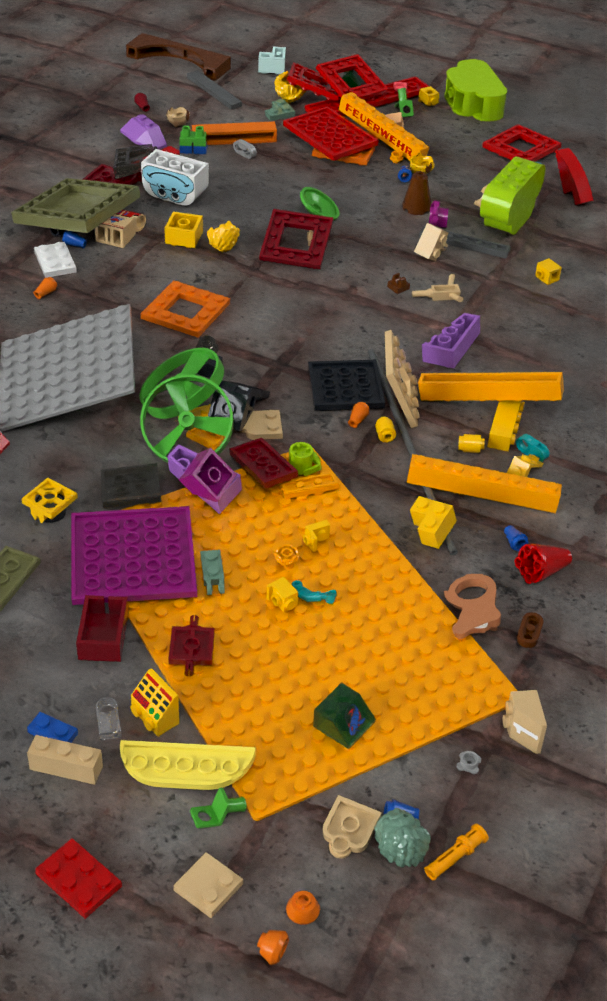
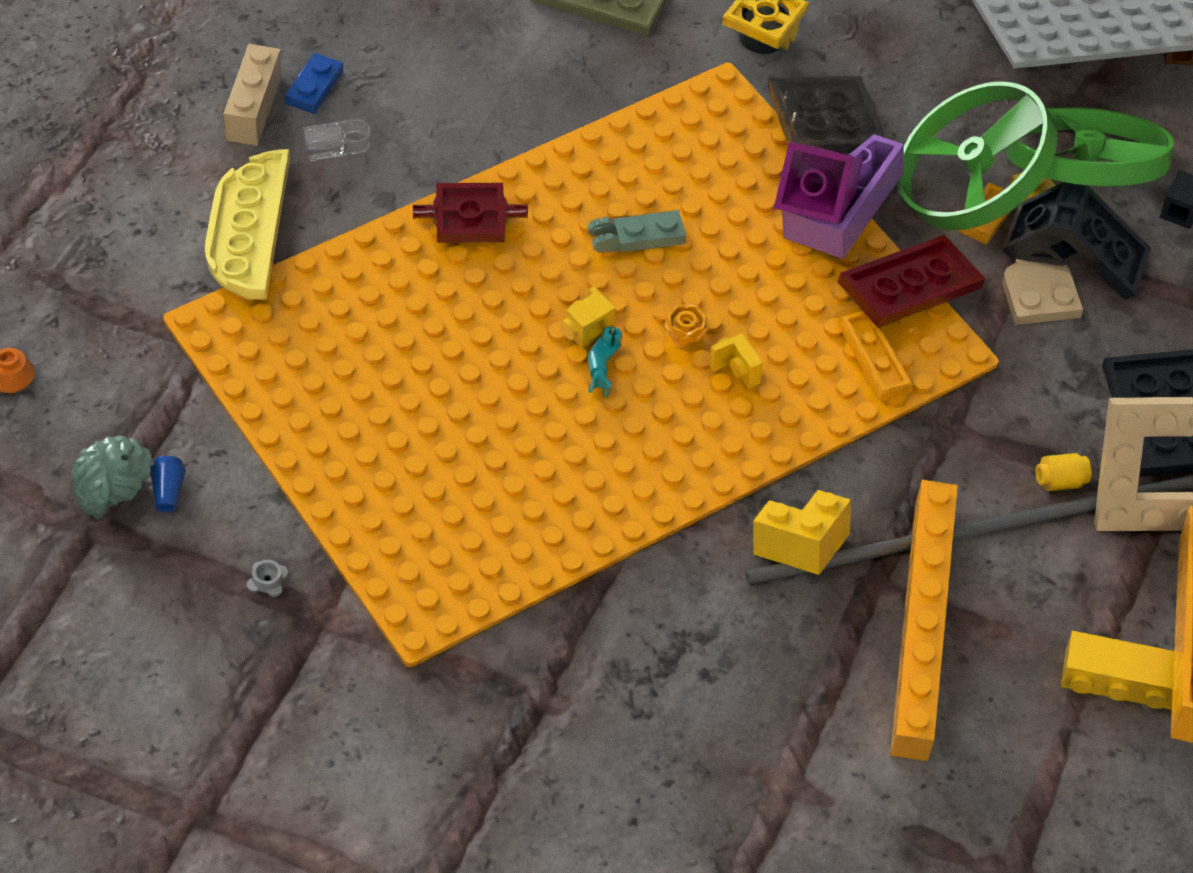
camera: 85 degrees right, 10 degrees up
red plate [35,838,122,919] -> none
magenta plate [71,506,197,605] -> none
dark red piece [76,595,129,662] -> none
yellow slope [130,668,180,737] -> none
tan plate [174,852,243,918] -> none
bright green bracket [190,788,246,828] -> none
lime piece [288,442,322,476] -> none
clear green slope [313,682,376,749] -> none
tan plate [323,795,382,858] -> none
orange cone [348,402,370,428] -> none
light orange pin [424,823,489,880] -> none
nougat animal [444,574,501,639] -> none
yellow brick [458,434,485,453] -> none
tan slope [503,690,547,754] -> none
blue cone [504,525,528,551] -> none
yellow bracket [507,454,544,477] -> none
red cone [514,543,572,584] -> none
teal piece [516,434,550,462] -> none
reddish brown plate [517,612,544,648] -> none

